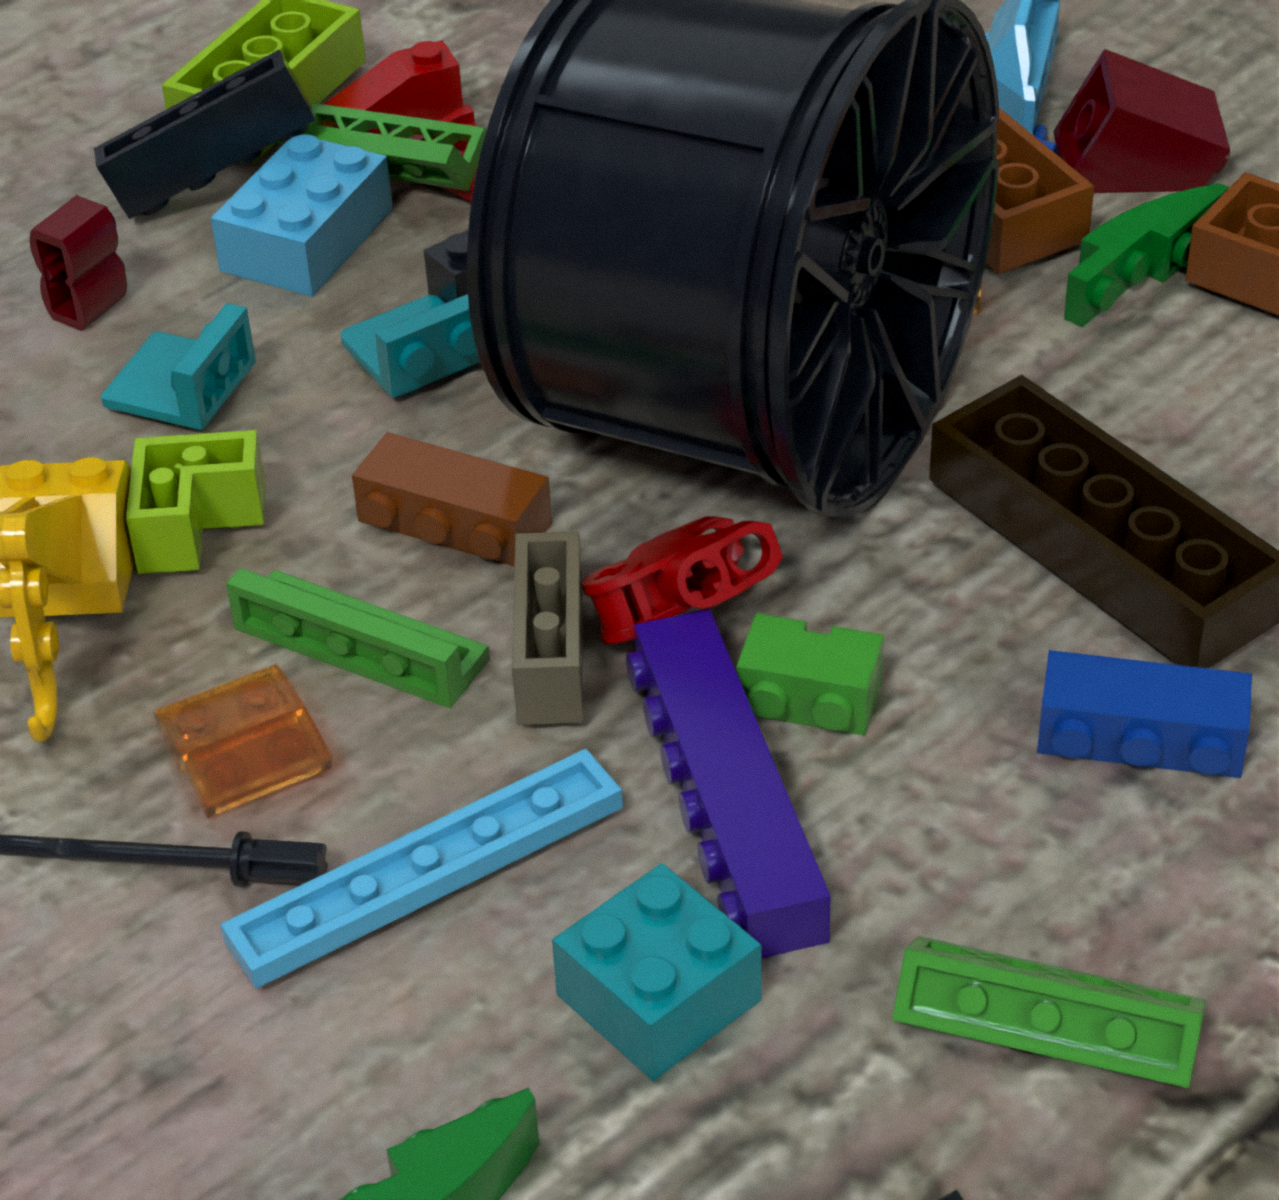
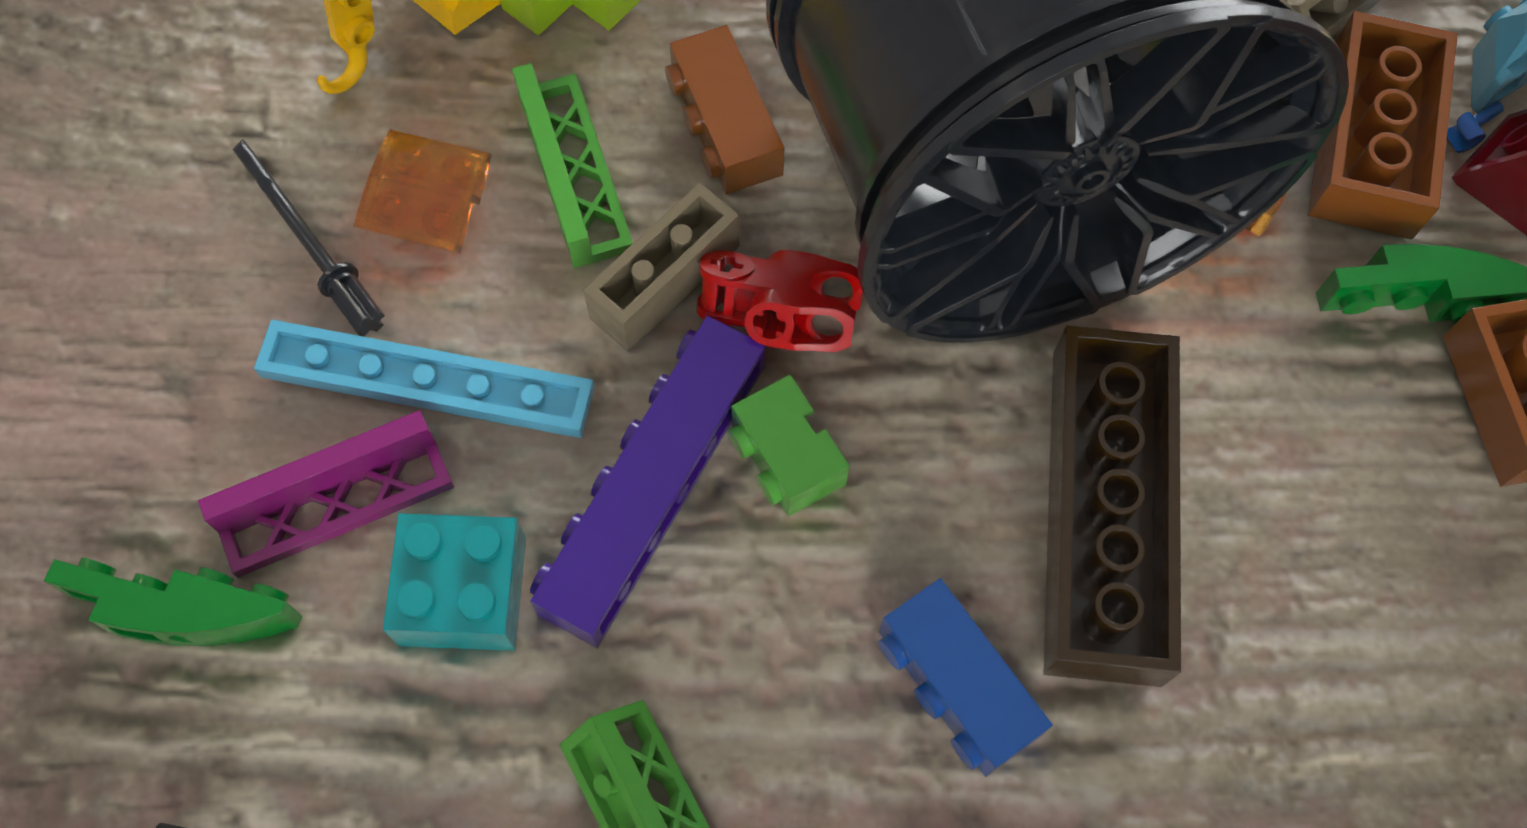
camera: 40 degrees right, 25 degrees up
none -> magenta fence [198,410,454,578]

